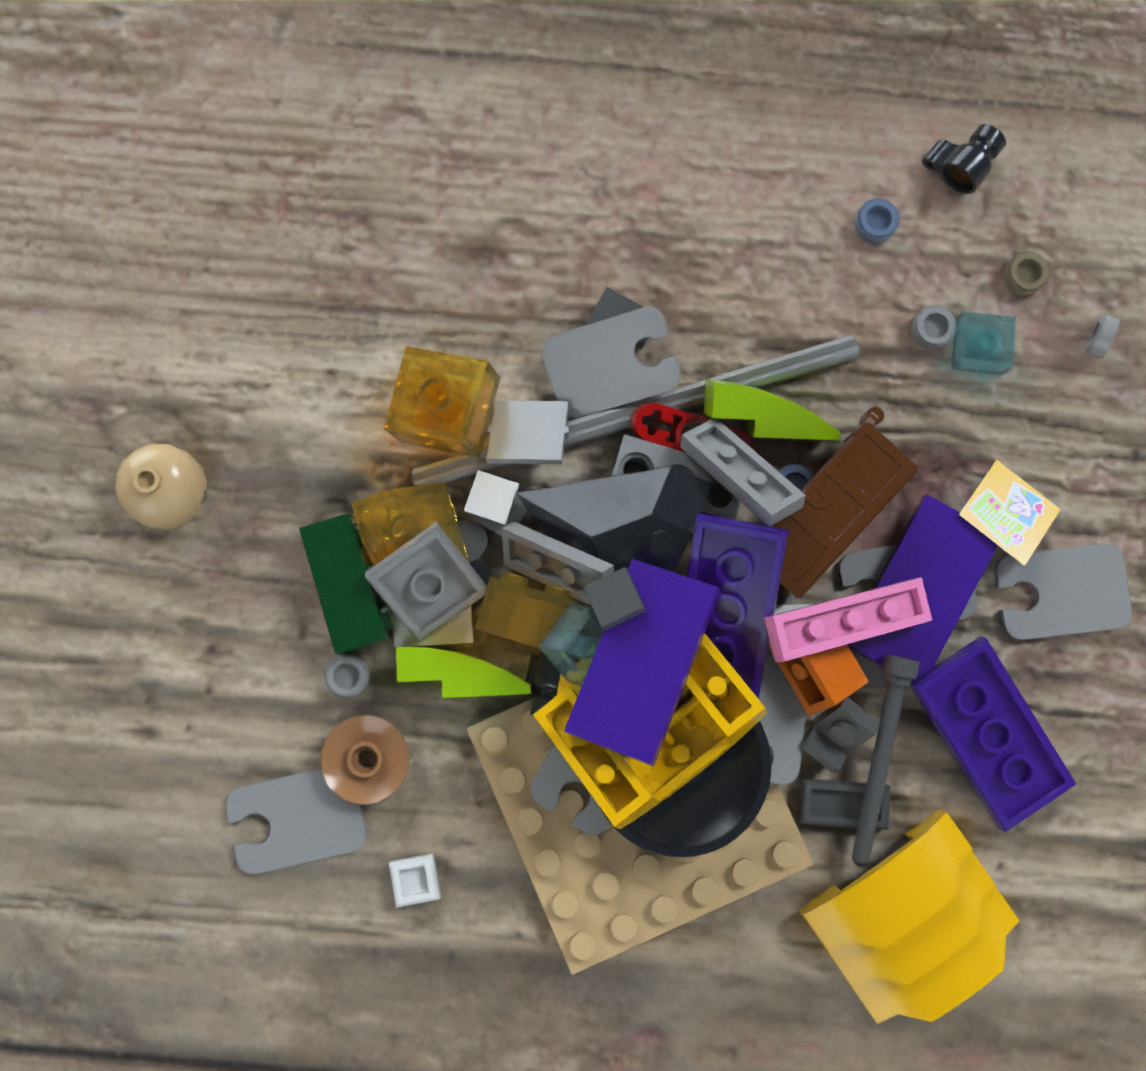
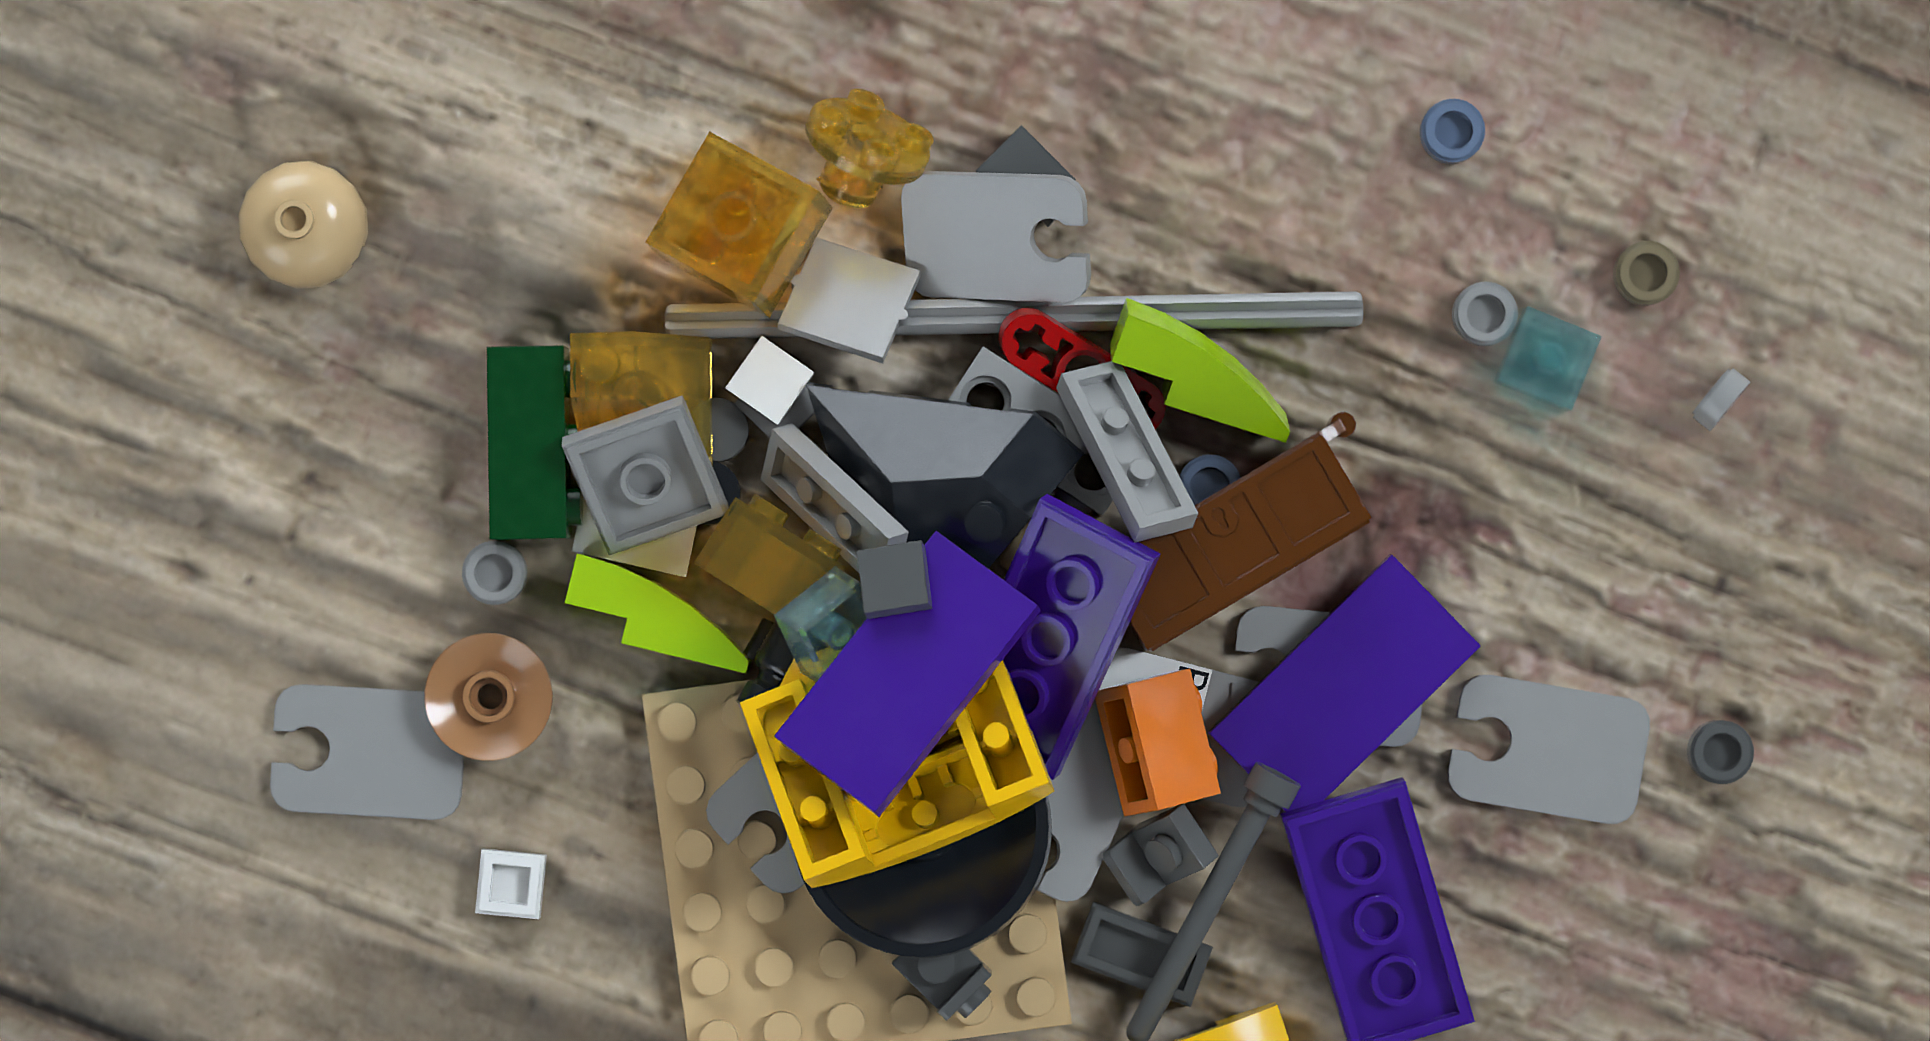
camera: 20 degrees right, 5 degrees up
bright pink plate [764,577,932,662] -> none
black piece [922,124,1006,194] -> none
sticker [959,460,1061,566] -> none
none -> clear yellow plate [805,89,934,209]
none -> dark grey bracket [892,949,992,1021]

